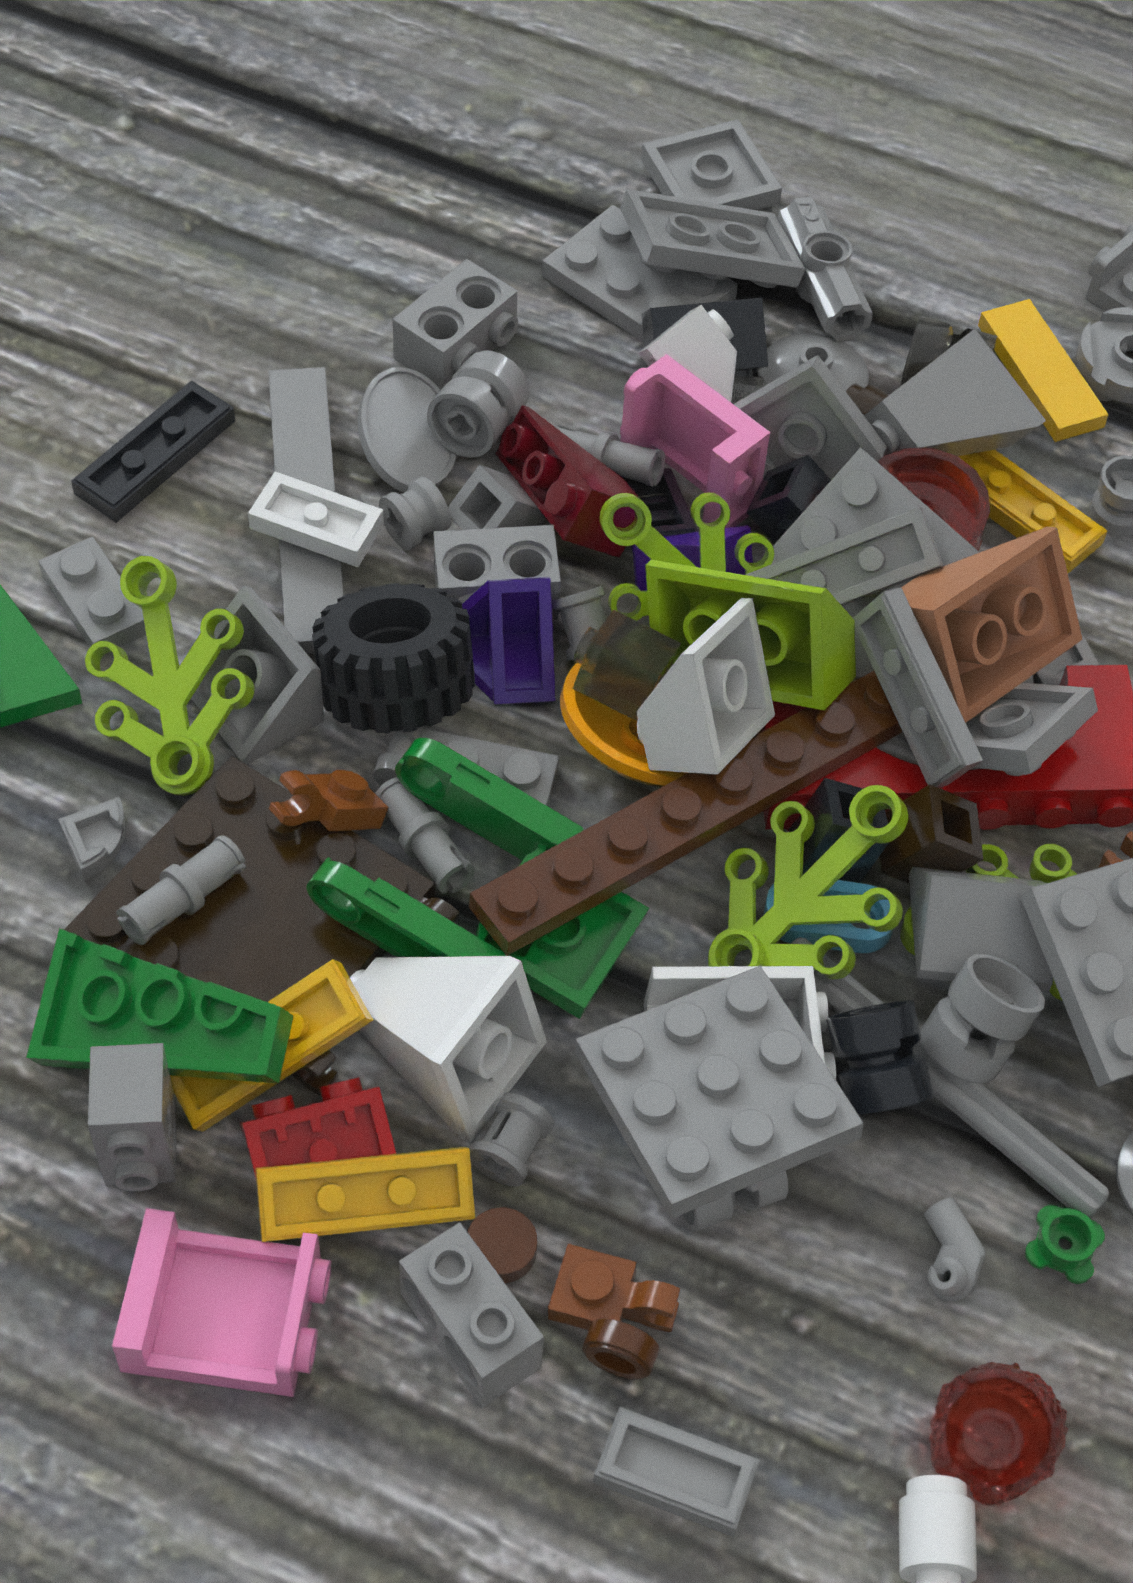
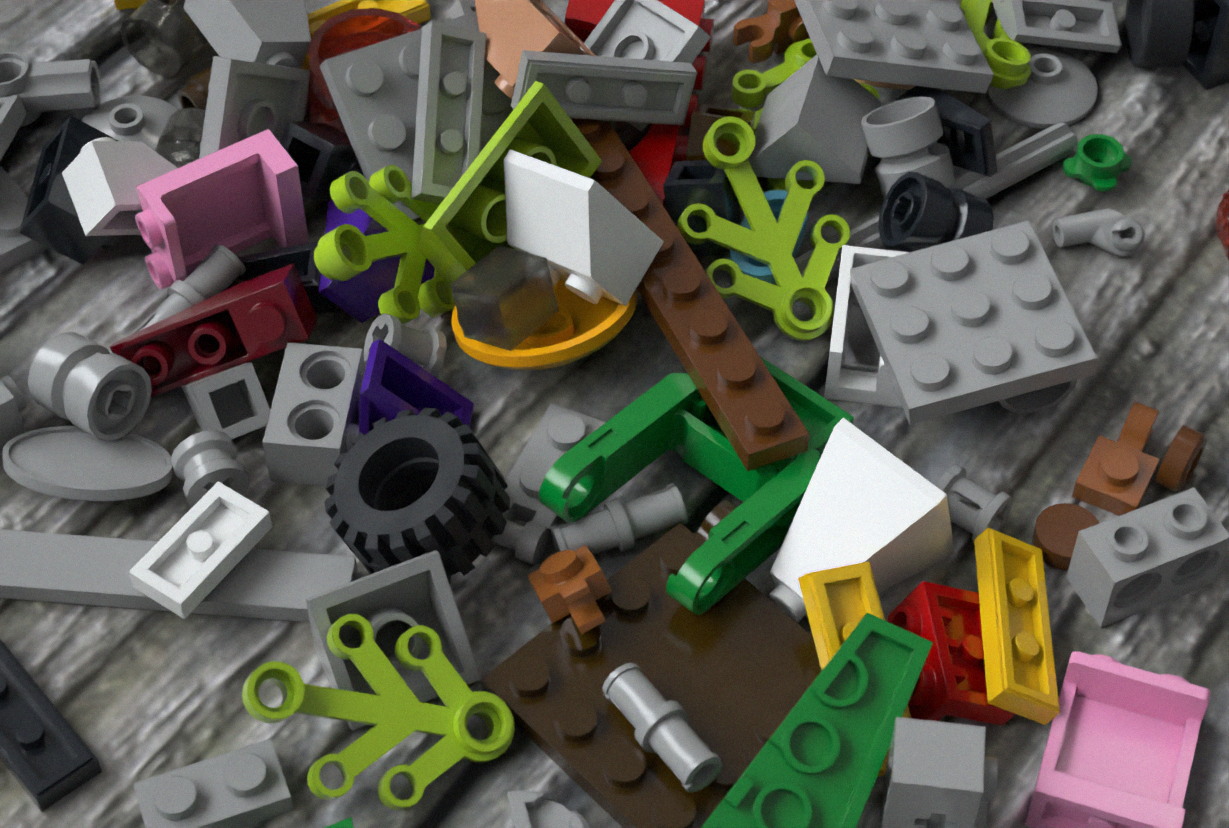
camera: 75 degrees left, 5 degrees down
none -> black slope [895,86,998,177]

